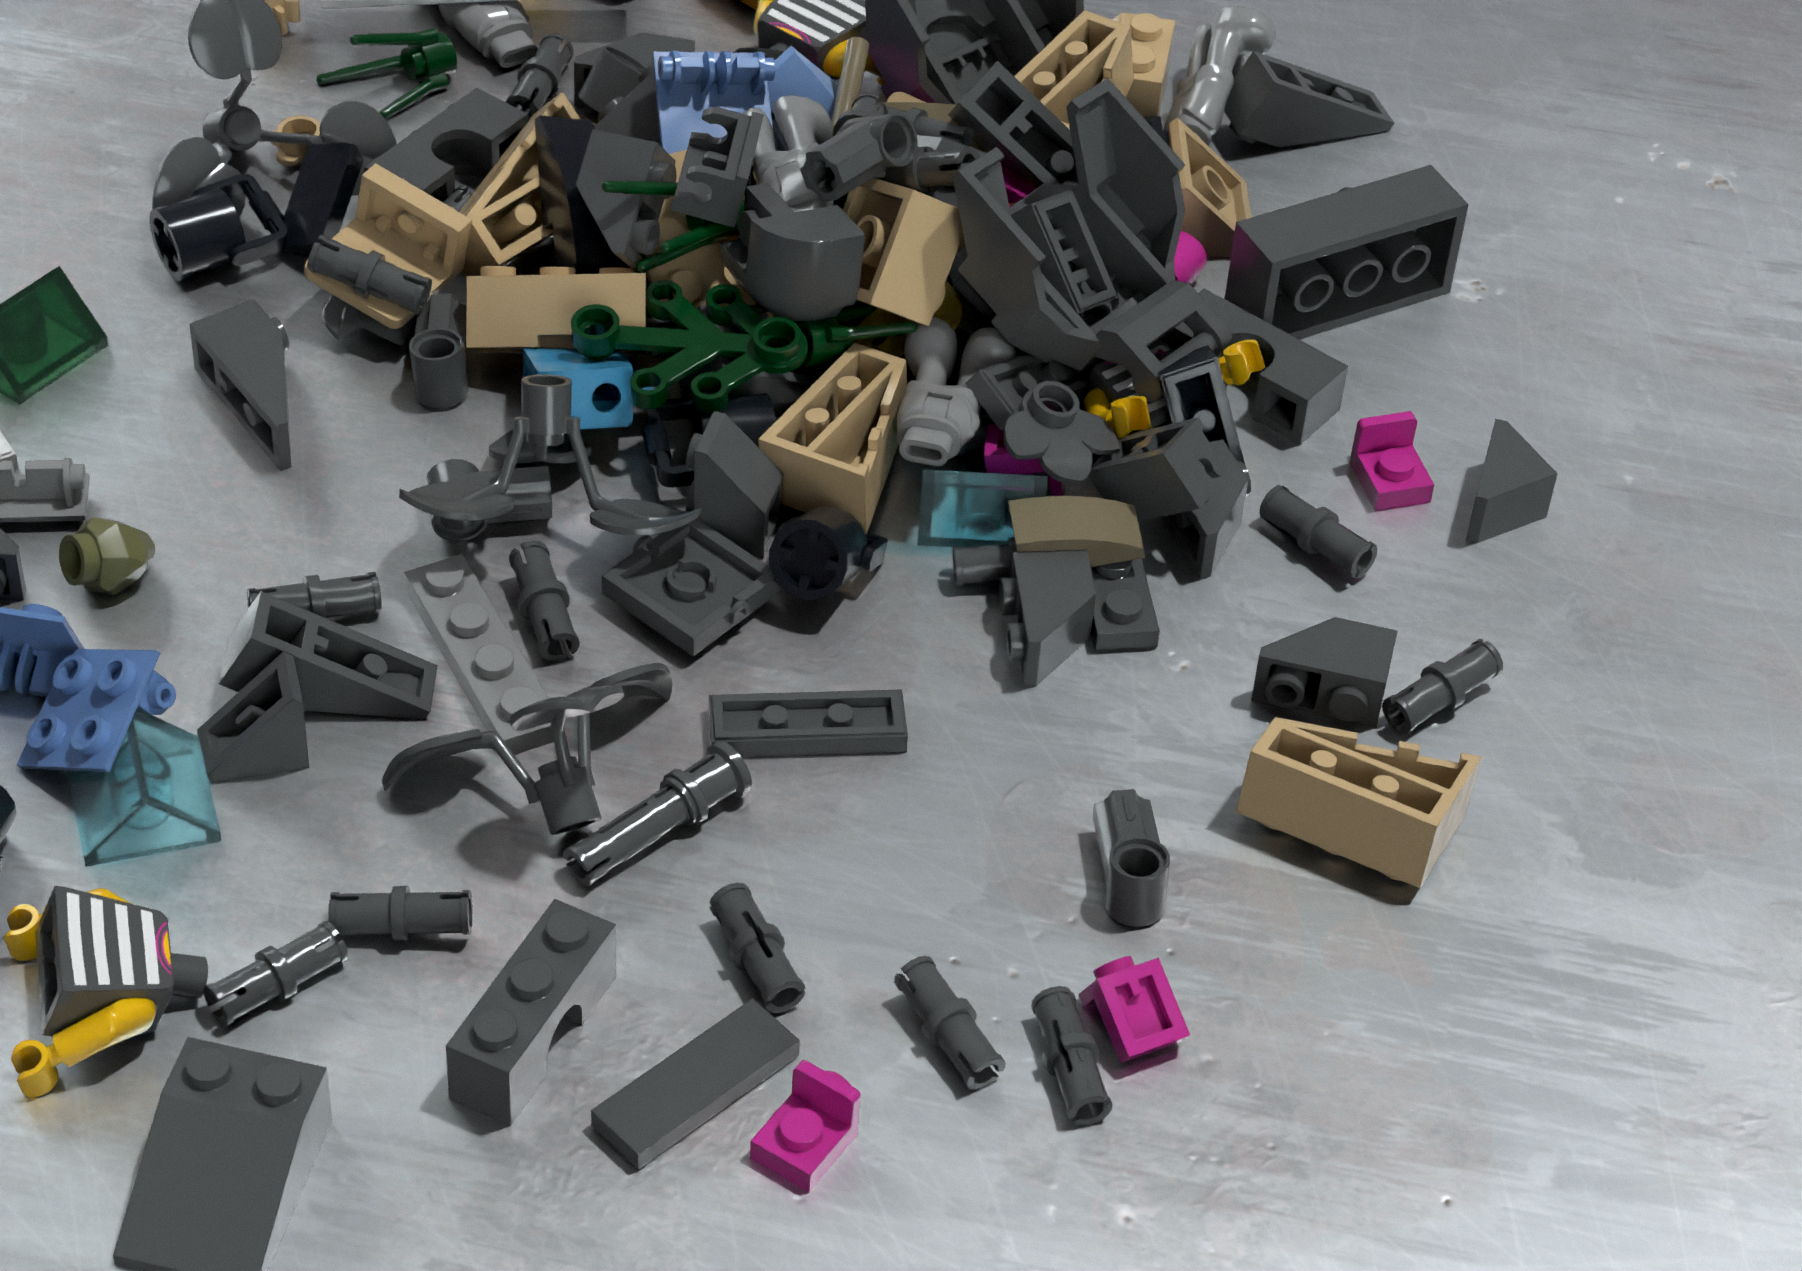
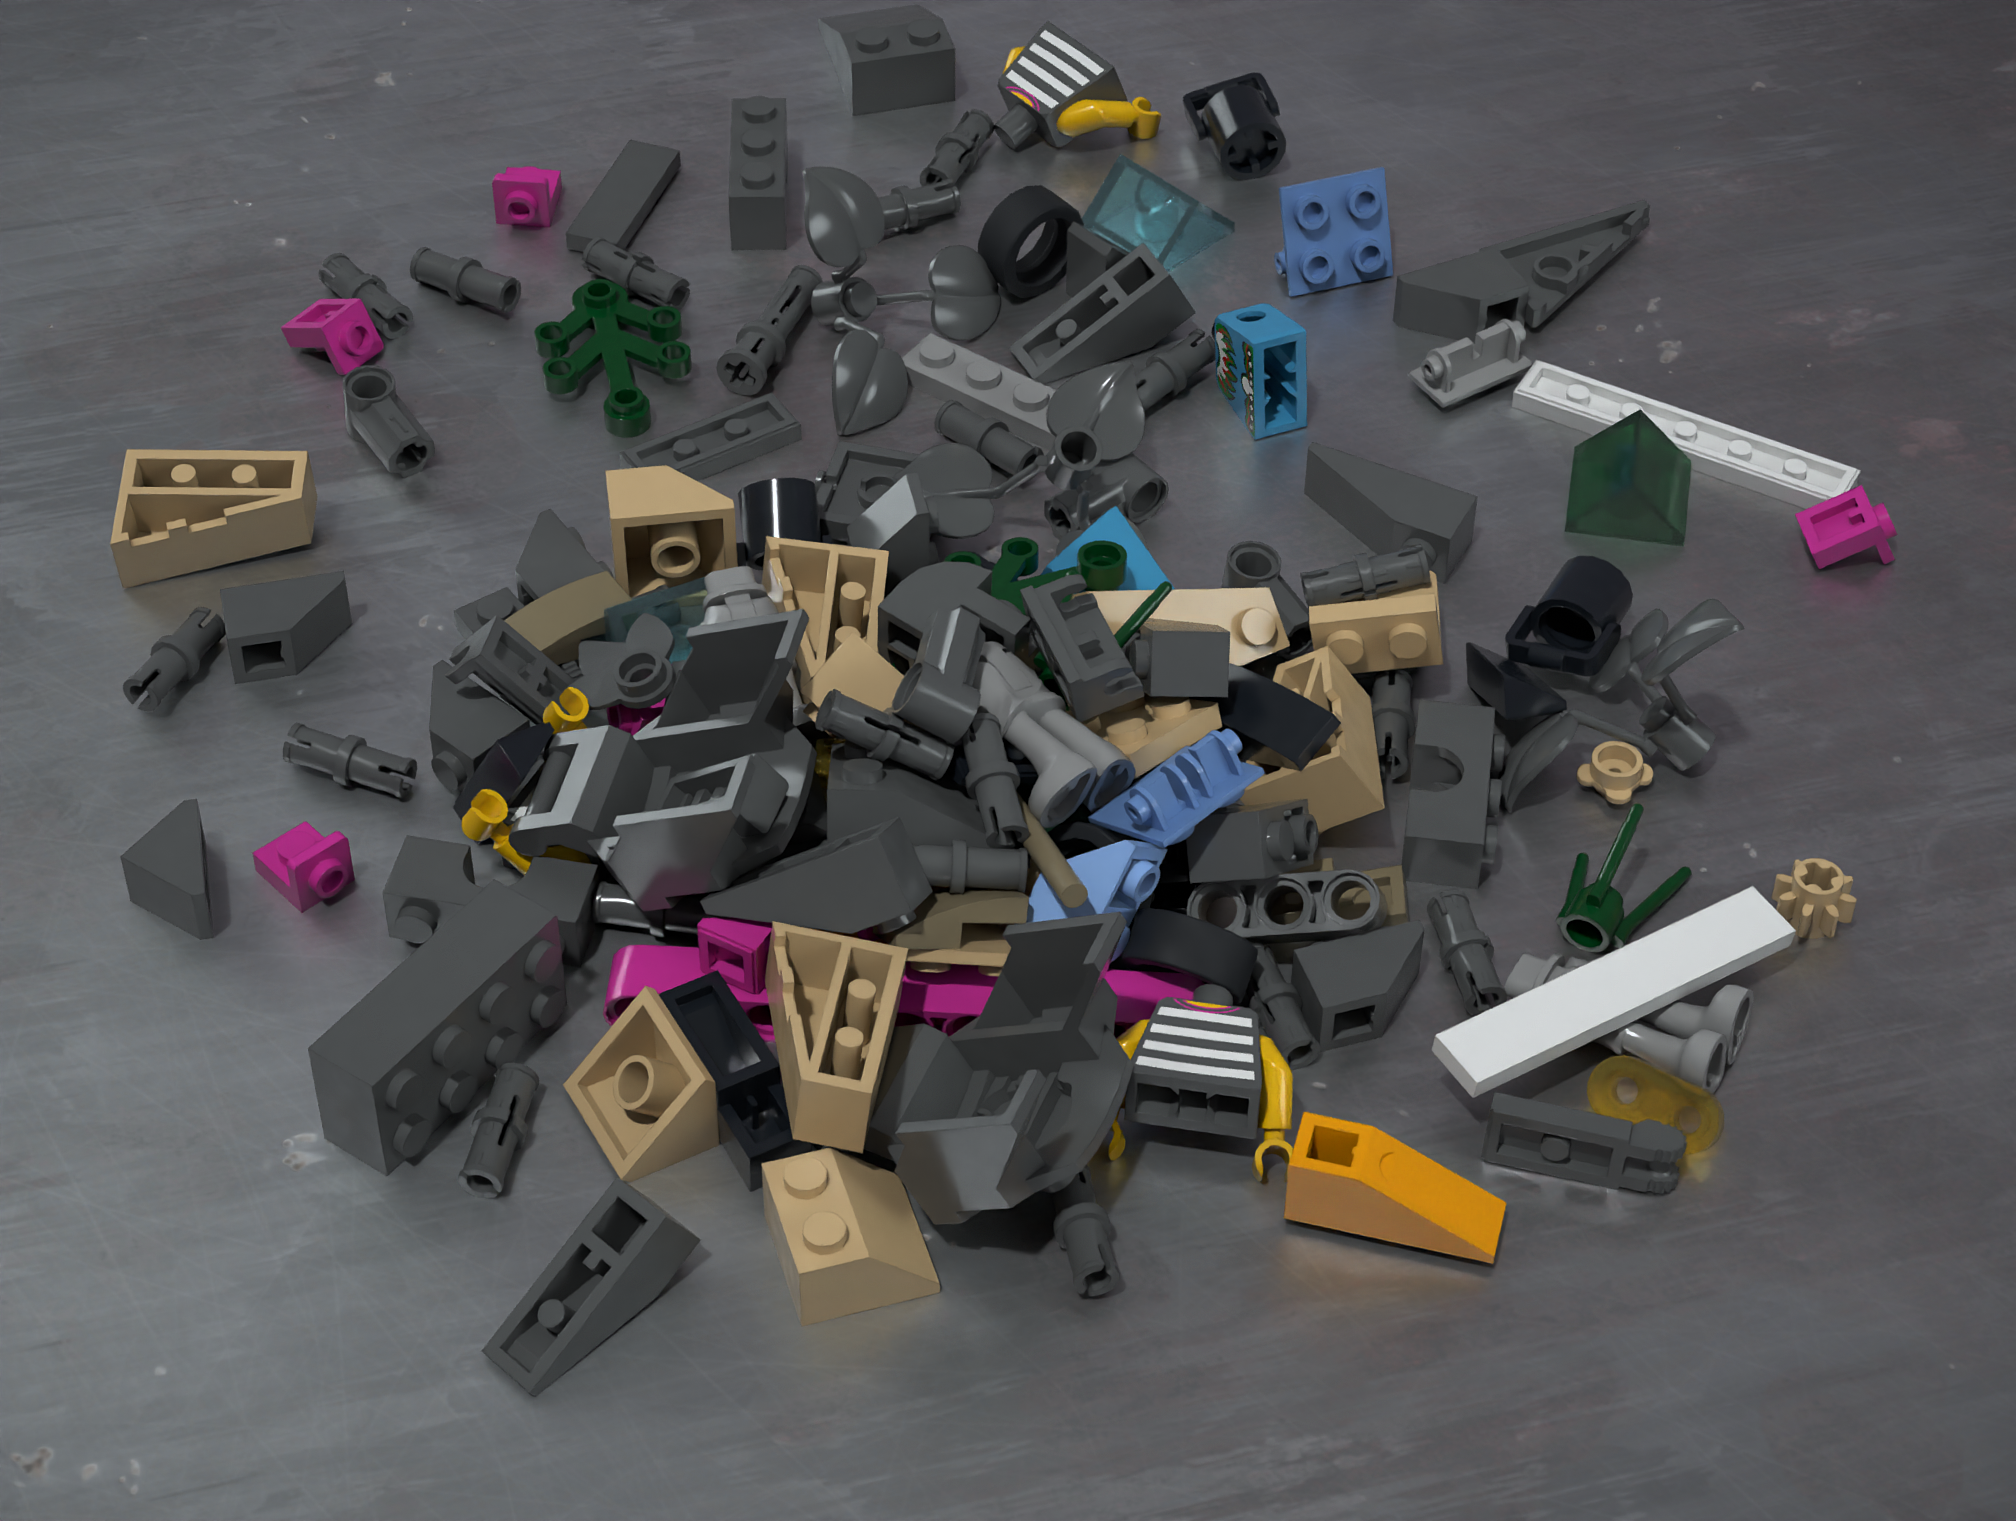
camera: 155 degrees right, 0 degrees up
medium blue hinge [16,649,176,772] -> none
olive rock [59,517,155,595] -> none
light grey piece [1164,6,1276,146] -> none
none -> dark green plant [534,279,692,438]
none -> tan slope [605,465,738,604]
none -> black tyre [978,185,1084,298]
none -> dark azure torso [1211,303,1307,440]

